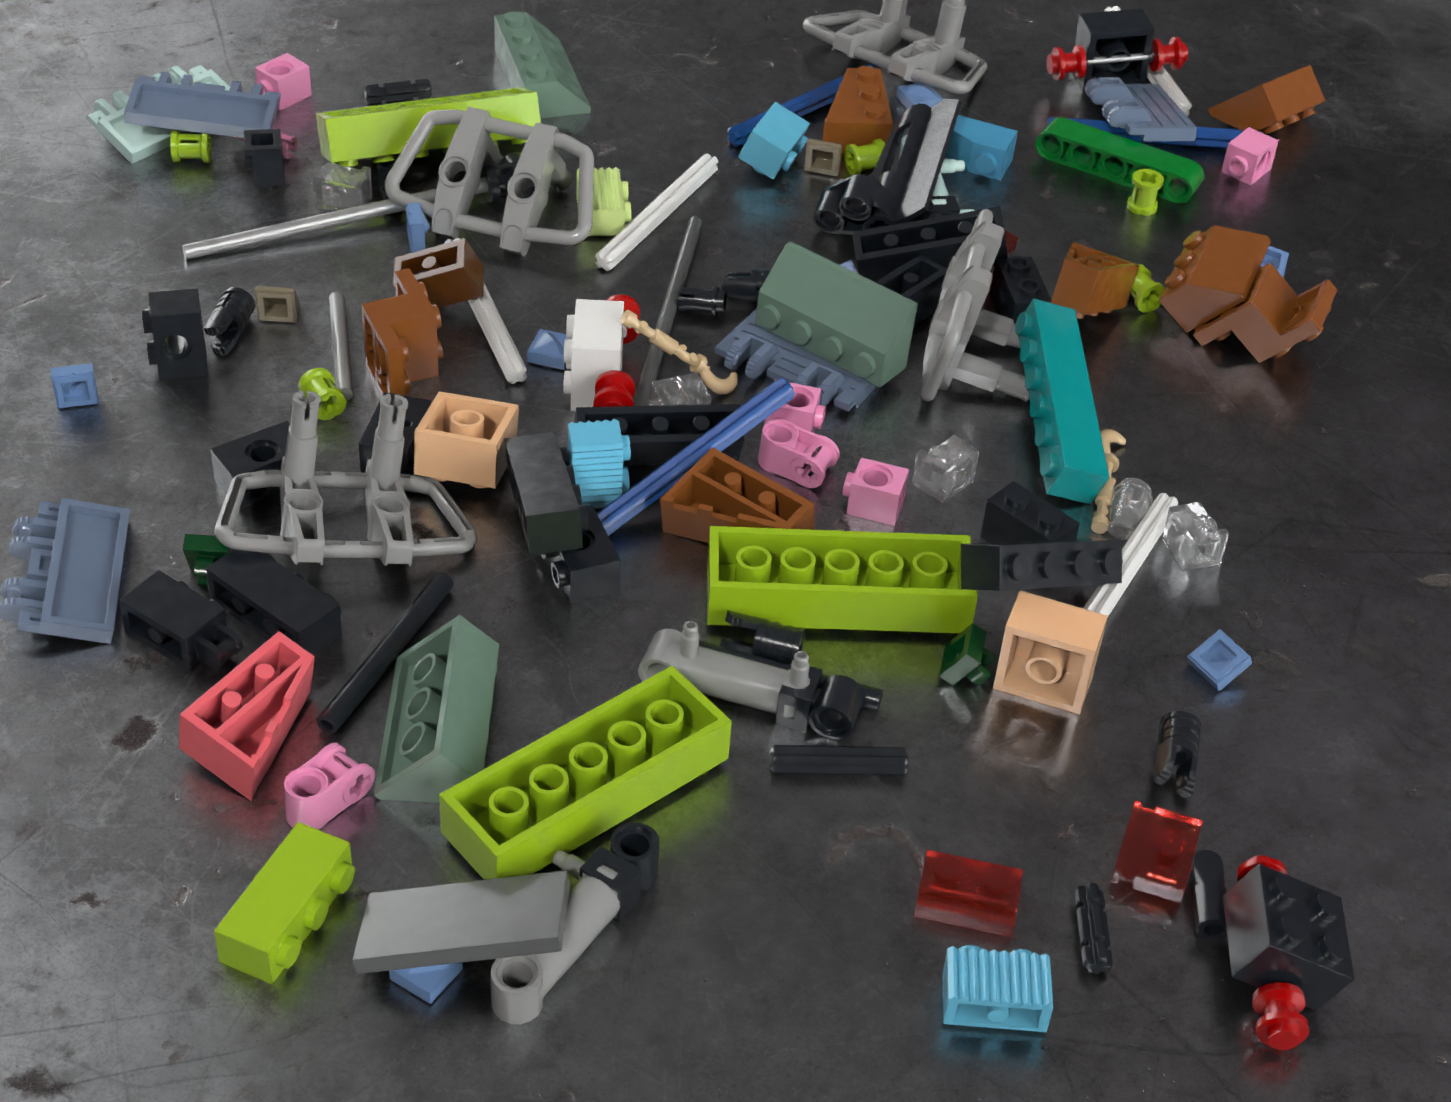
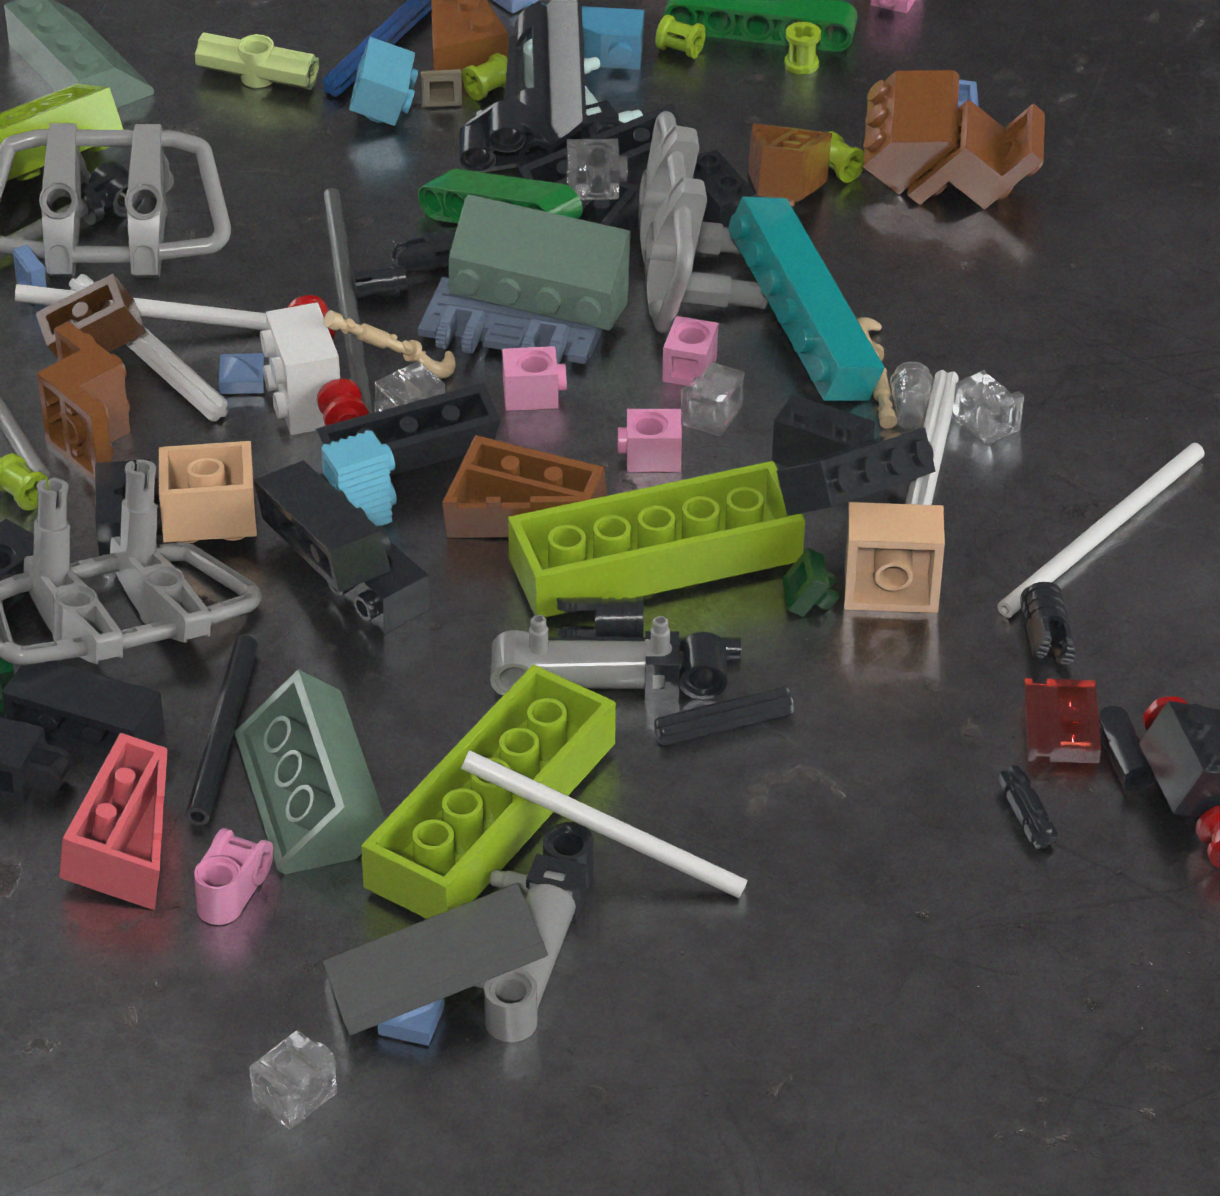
camera: 15 degrees left, 0 degrees up
lime brick [214,822,355,984] -> none
yellowish green brick [576,167,631,237] -> none
white axle [595,153,718,271] -> none
blue axle [597,378,795,536] -> none
bright pink piece [758,419,840,488] -> none
clear red plate [914,850,1023,937] -> none
medium azure brick [942,945,1053,1032] -> none
medium blue tile [1187,629,1252,691] -> none
none -> white piece [15,284,267,330]
none -> yellowish green piece [195,32,319,90]
none -> clear brick [250,1030,337,1130]
none -> green beam [417,169,583,224]
none -> white piece [461,750,747,898]
none -> clear brick [566,139,628,200]
none -> lime bush [655,14,706,59]
none -> bright pink brick [662,316,718,389]
none -> white piece [997,443,1204,618]

